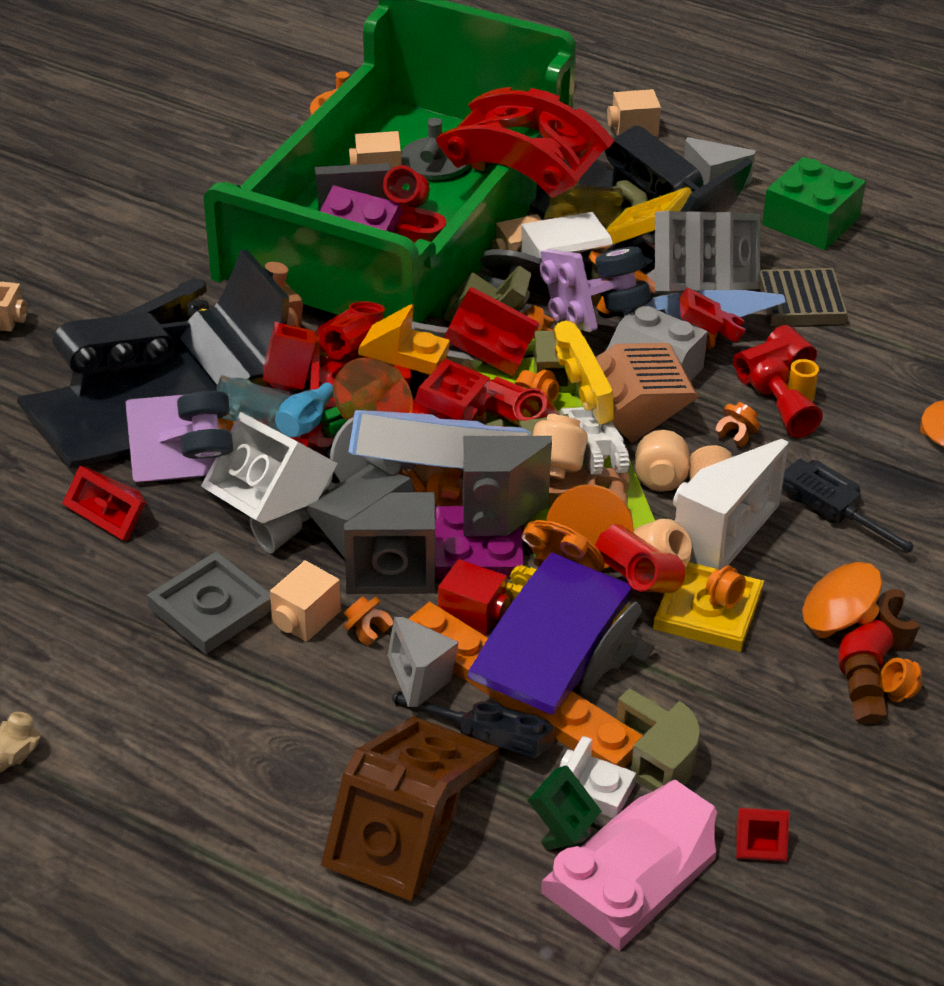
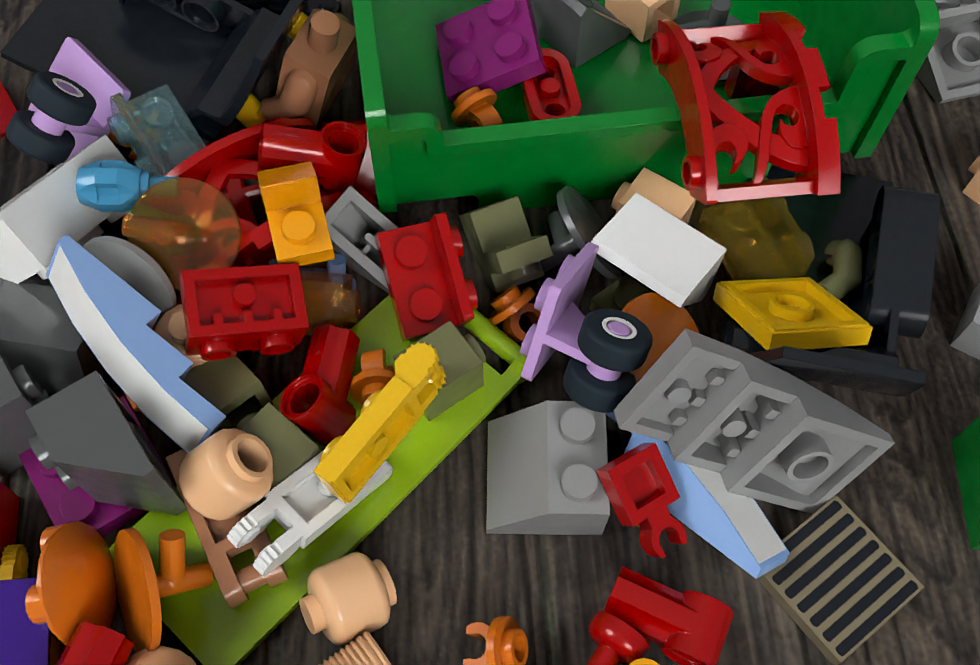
camera: 55 degrees right, 20 degrees up
red brick [263,322,315,391] -> none
red piece [383,165,430,208] -> none
nougat slope [596,343,699,444] -> none

